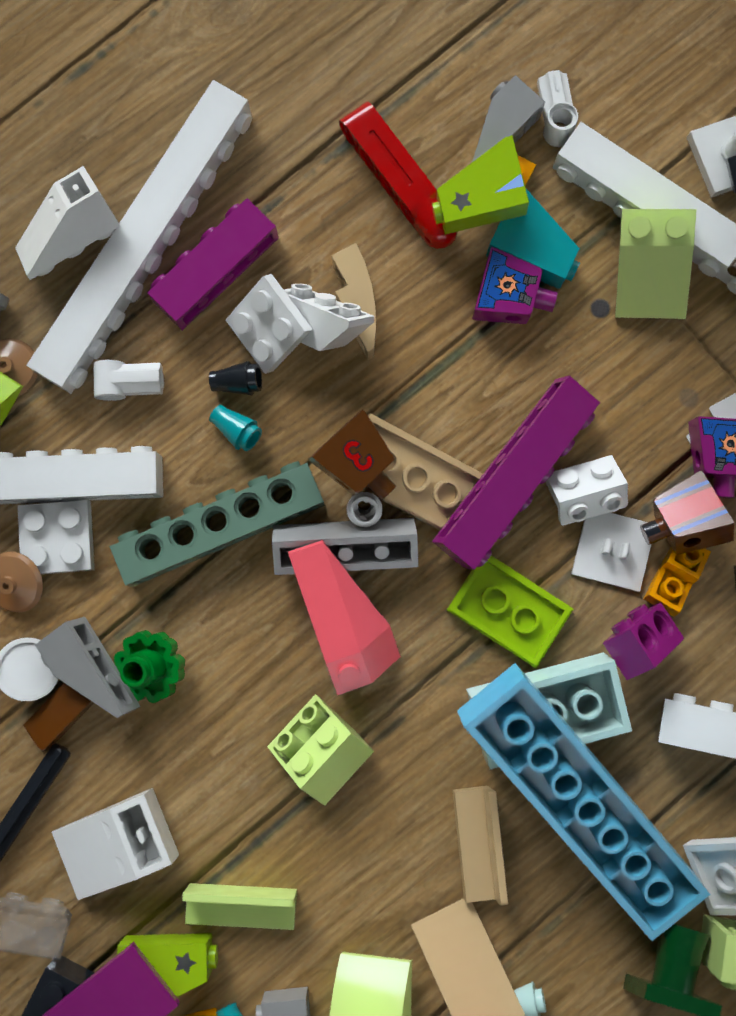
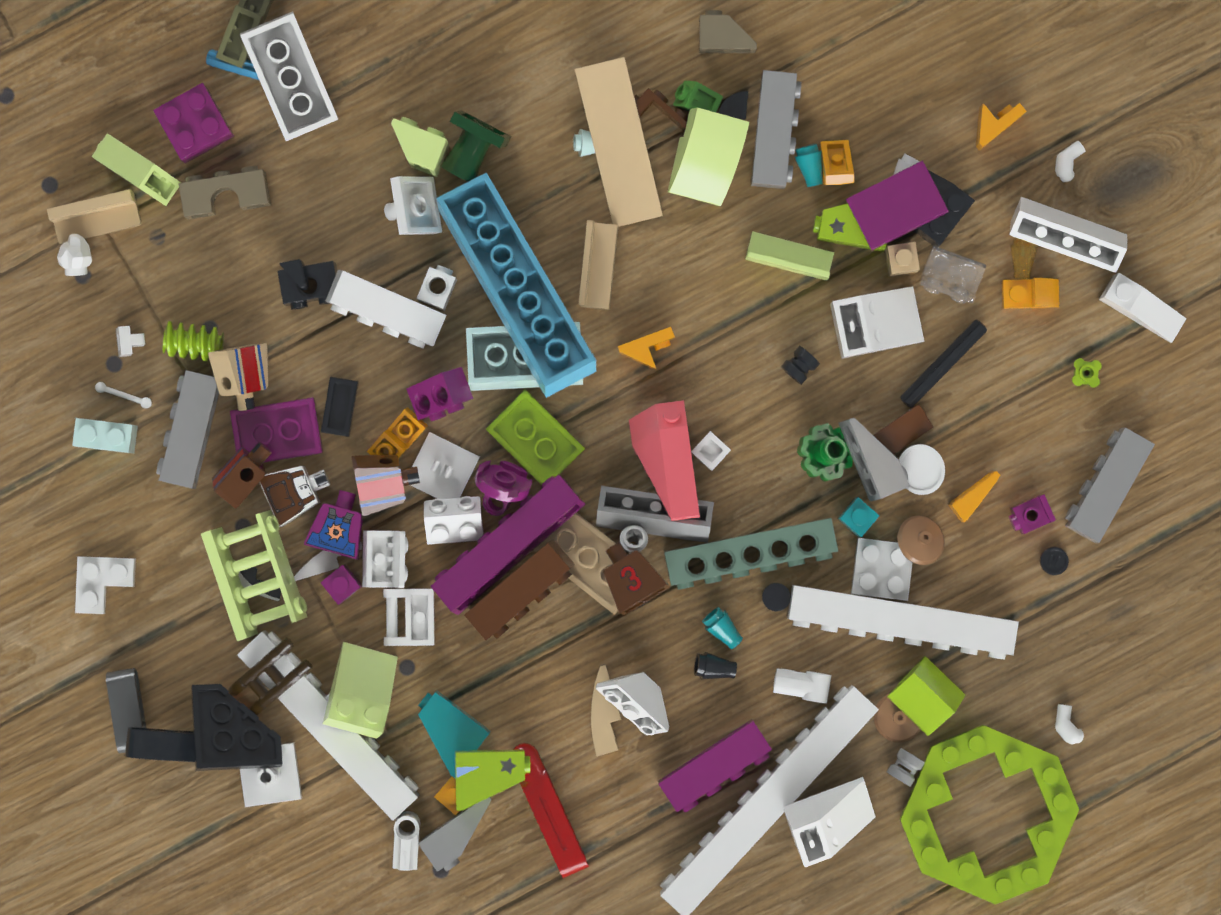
camera: 175 degrees left, 5 degrees up
white plate [226,274,313,374] -> none
yellowish green slope [267,694,374,806] -> none
torso [472,247,558,324] -> none
none -> magenta brick [321,564,362,605]
none -> white bracket [362,530,408,588]
none -> white plate [383,588,435,646]
none -> white brick [417,265,457,311]
none -> reddish brown brick [464,539,575,640]
none -> magenta tile [475,460,532,516]
none -> light orange slope [618,327,675,370]
none -> white plate [691,431,731,471]
none -> black tile [762,583,791,611]
none -> black wheel [781,345,820,385]
none -> teal brick [837,497,880,537]
none -> tan brick [884,242,920,277]

